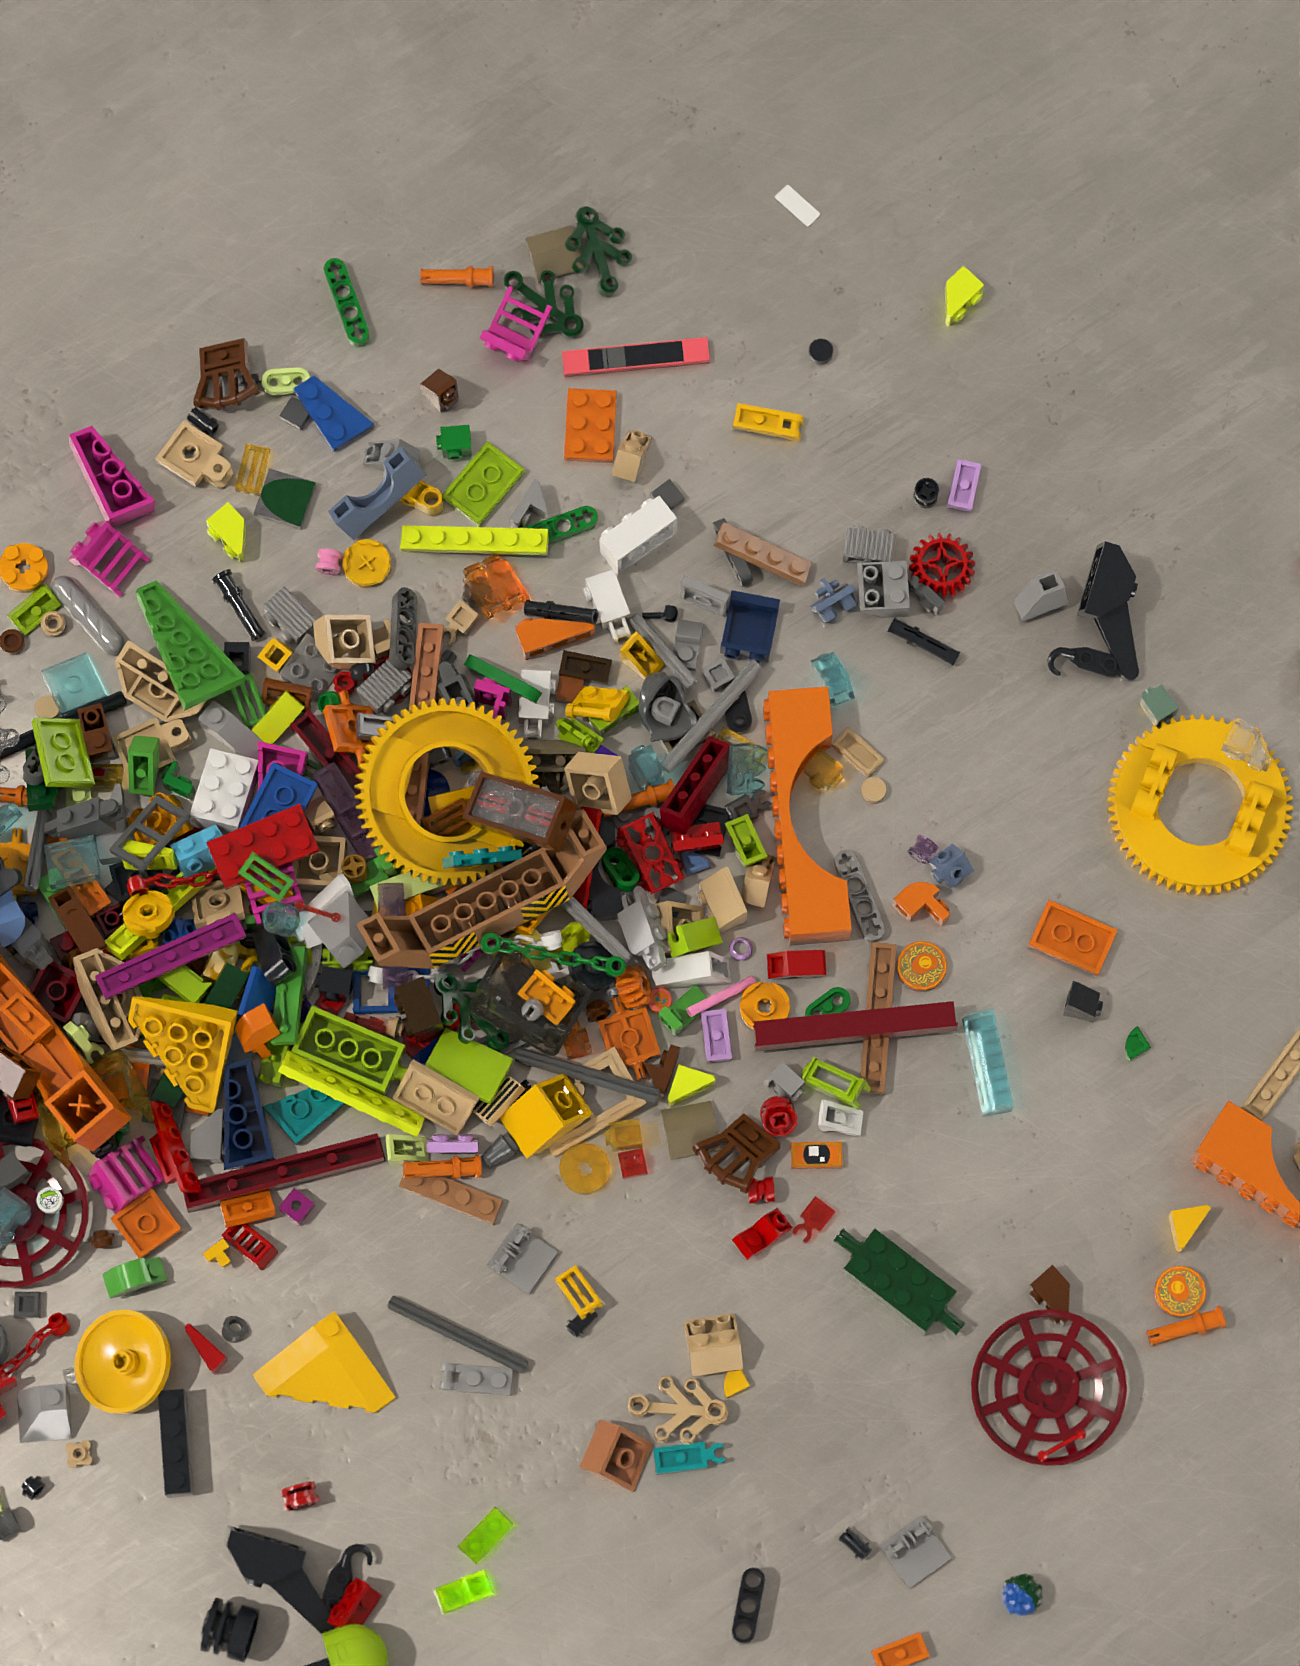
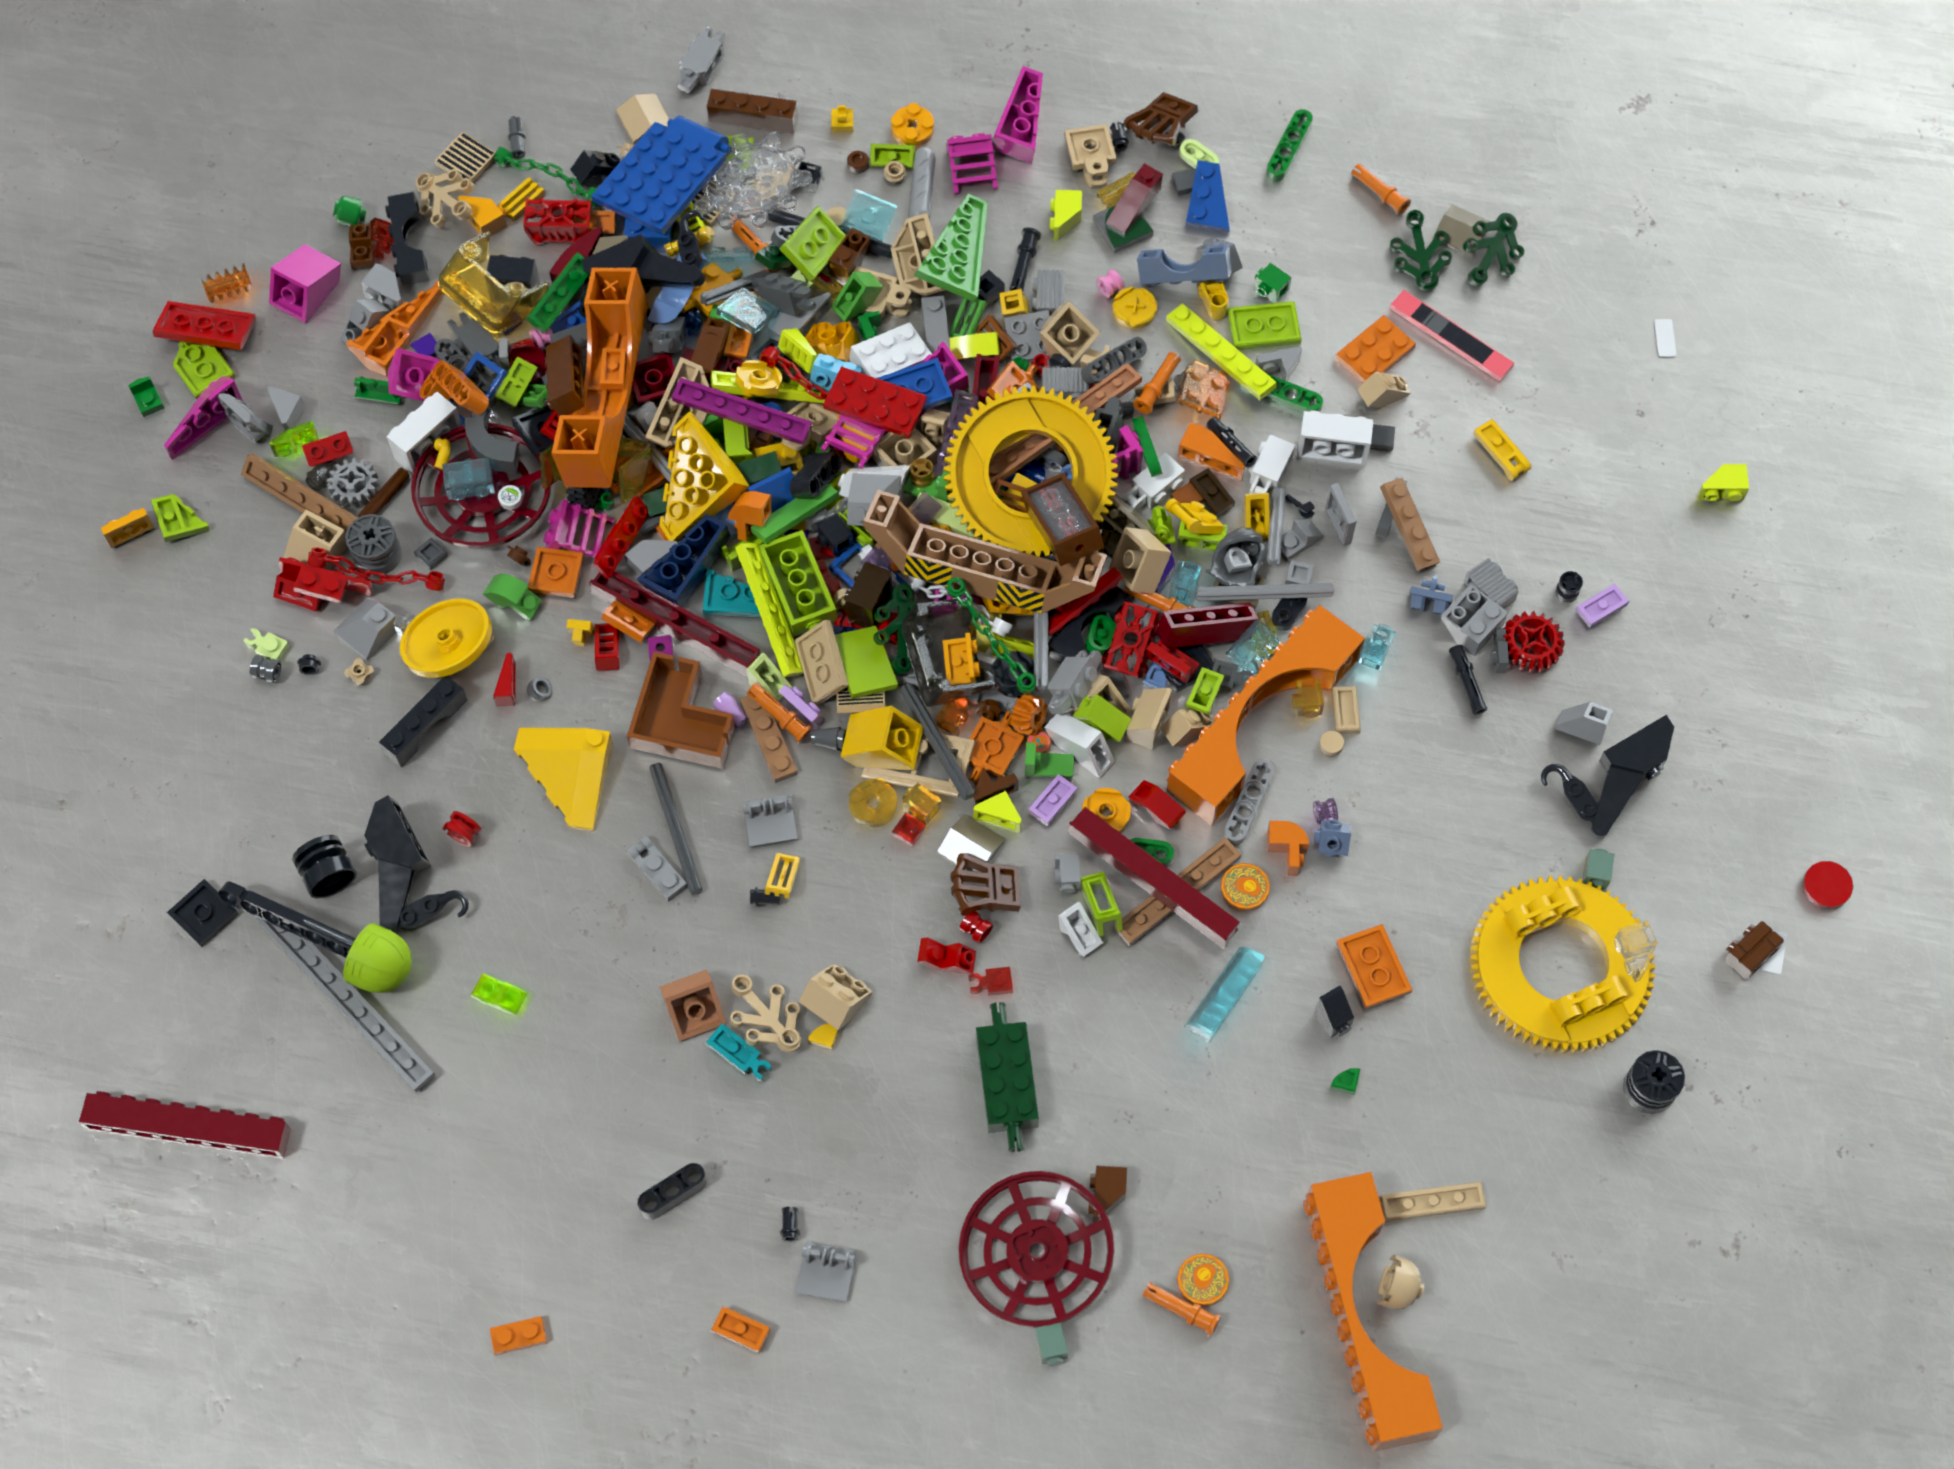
camera: 45 degrees right, 10 degrees down
yellowish green plate [63,1021,104,1064] -> none
dark grey window [109,795,191,872] -> none
bright green tile [238,851,294,902] -> none
clear light blue head [262,901,300,937] -> none
bright green hinge [276,983,289,1033] -> none
clear red hinge [294,901,341,922] -> none
red bracket [327,1577,382,1628] -> none
reddish brown slope [420,369,459,413] -> none
teal wing [442,846,522,869] -> none
clear neon green slope [457,1506,514,1564] -> none
dark pink plate [479,286,553,362] -> none
light grey hinge [521,998,544,1021] -> none
bright pink bar [686,976,756,1017] -> none
dark blue panel [720,590,780,664] -> none
lavender piece [729,937,752,960] -> none
red wheel [760,1096,798,1136] -> none
tile [791,1141,843,1169] -> none
black tile [809,339,833,364] -> none
piece [1002,1574,1043,1616] -> none
red hinge [1037,1429,1086,1461] -> none
yellow slope [1169,1205,1211,1253] -> none
none -> dark orange piece [627,651,735,769]
none -> lavender cone [713,692,748,727]
none -> sand green brick [1034,1322,1068,1366]
none -> slope [1106,163,1163,235]
none -> orange pin [1133,352,1181,414]

